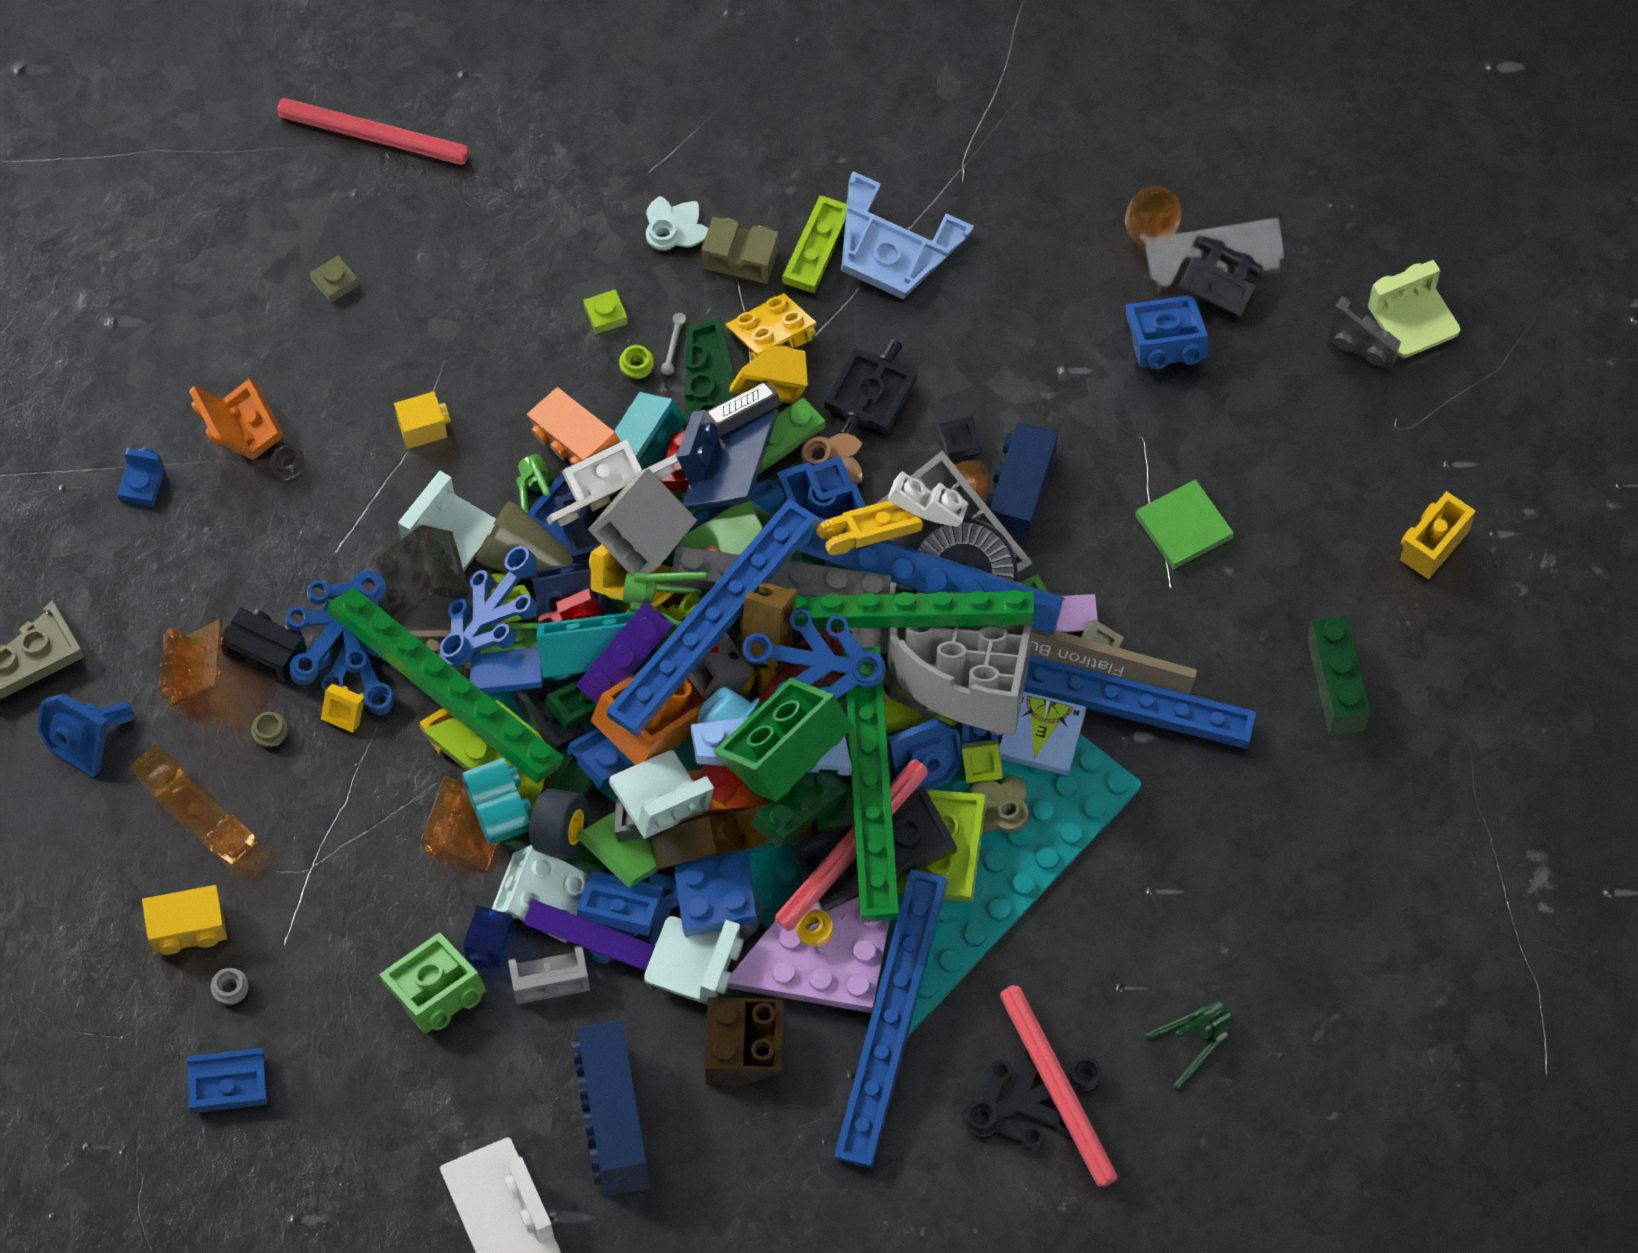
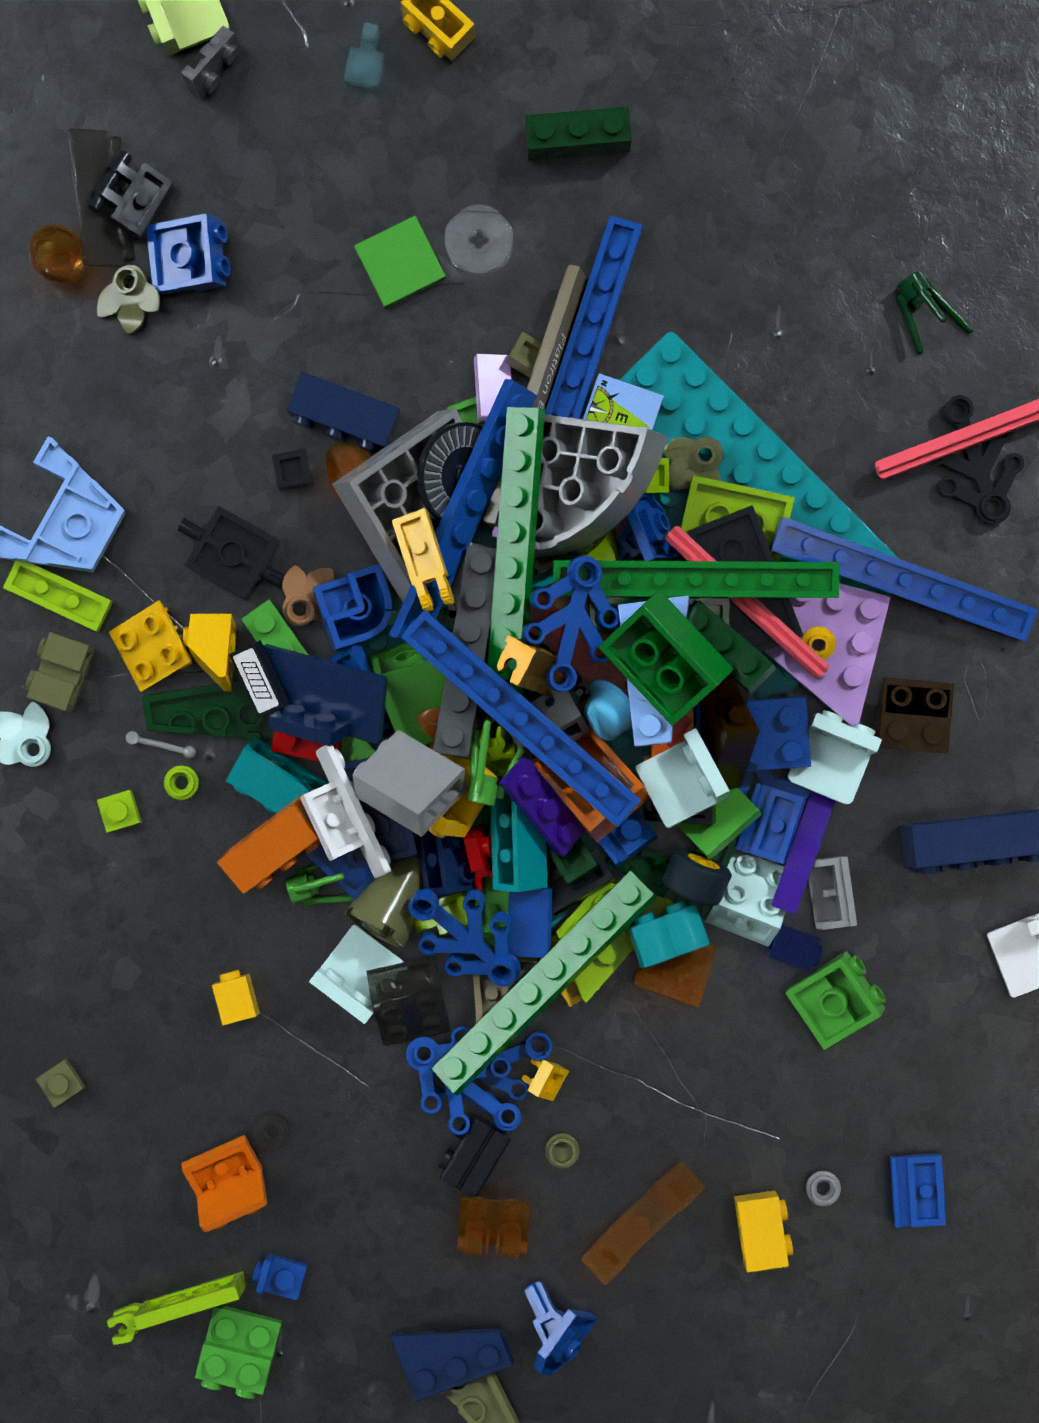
camera: 85 degrees left, 25 degrees up
white slope [888,471,968,527] -> none
none -> plate [97,265,160,334]
none -> lime tile [107,1271,247,1345]
none -> bright green plate [195,1305,283,1399]
none -> clear light blue plate [344,23,385,90]
none -> dark blue wing [390,1328,514,1401]
none -> clear plate [444,204,513,276]

